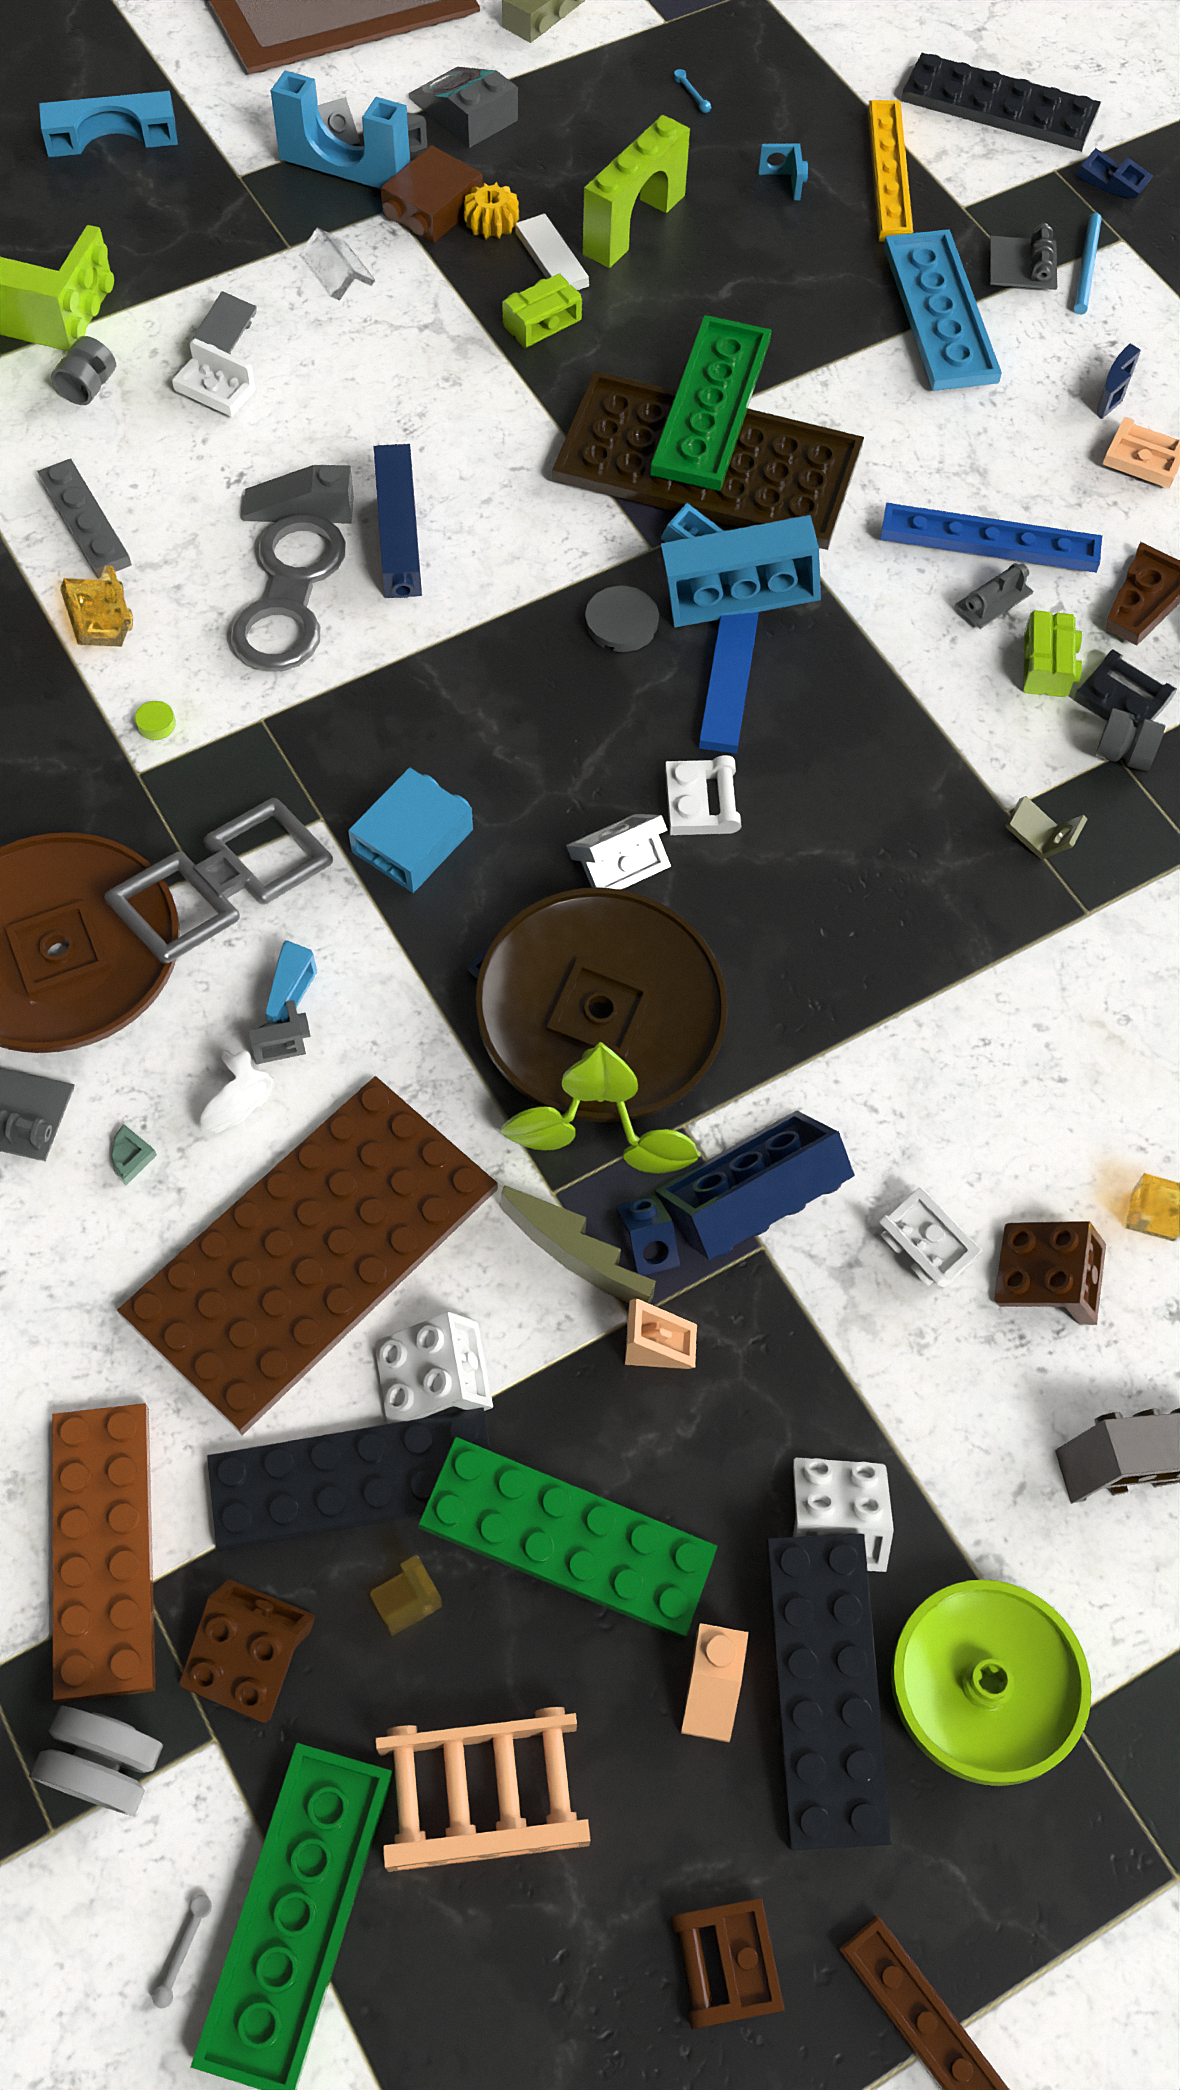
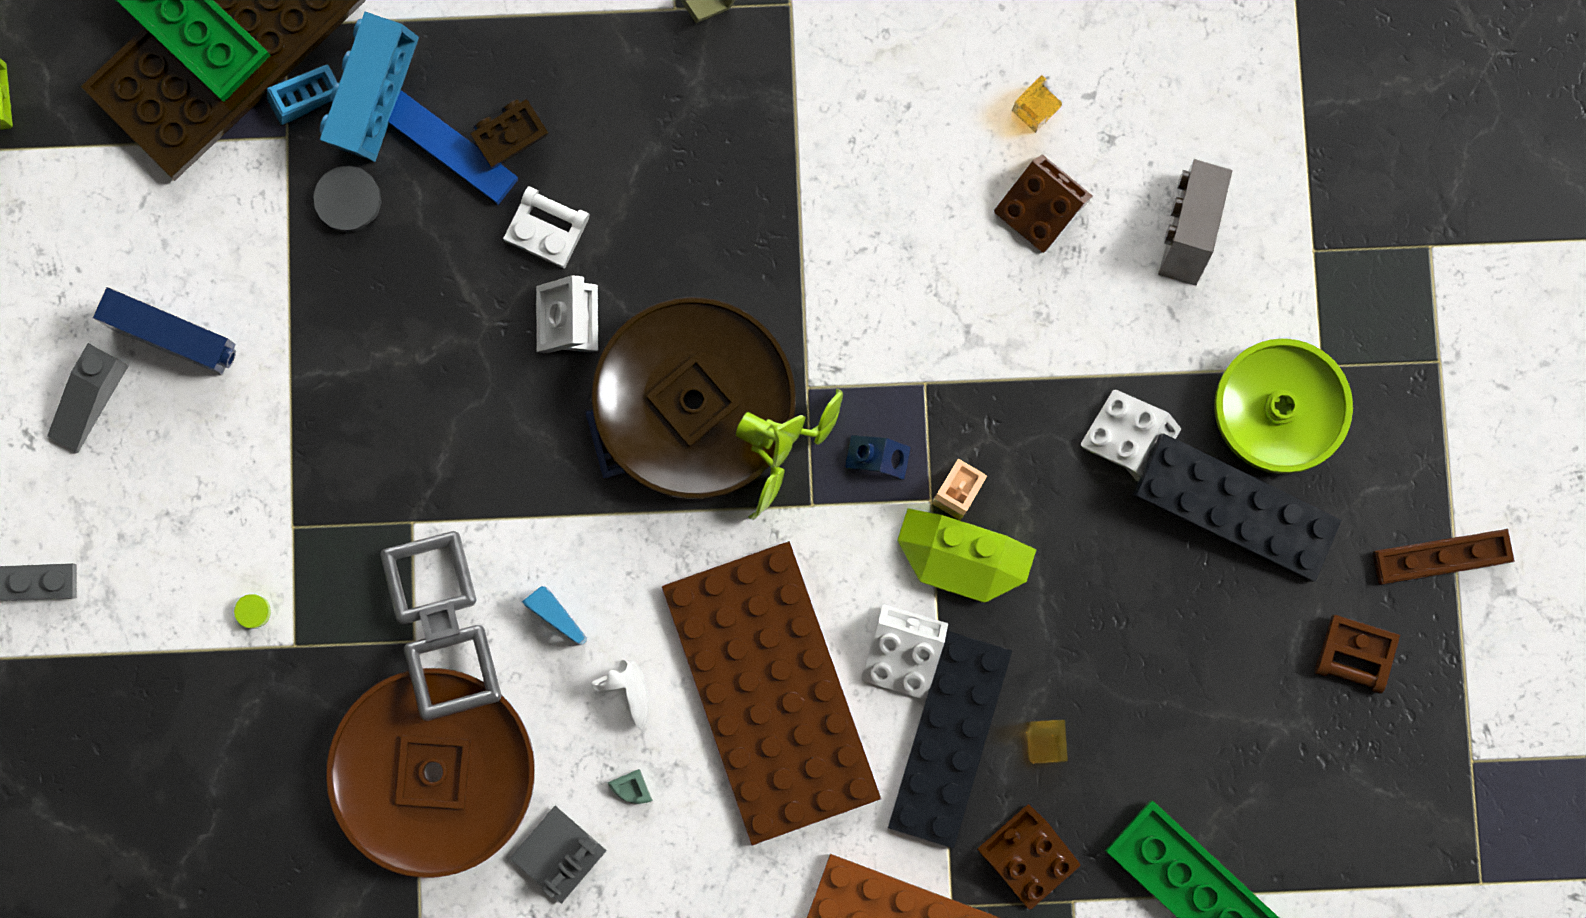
camera: 60 degrees left, 20 degrees up
clear yellow bracket [60,566,133,647] -> none
flat silver bar [231,514,346,672] -> none
dark grey bracket [248,1000,311,1065] -> none
dark azure brick [348,767,473,893] -> none
light nougat fence [376,1707,590,1872] -> none
green plate [418,1437,718,1639] -> none
olive slope [501,1185,656,1304] -> none
dark blue slope [654,1110,855,1260] -> none
light nougat slope [681,1623,748,1742] -> none
white bracket [878,1187,984,1288] -> none
none -> dark brown bracket [470,99,549,170]
none -> lime wedge [897,508,1036,603]

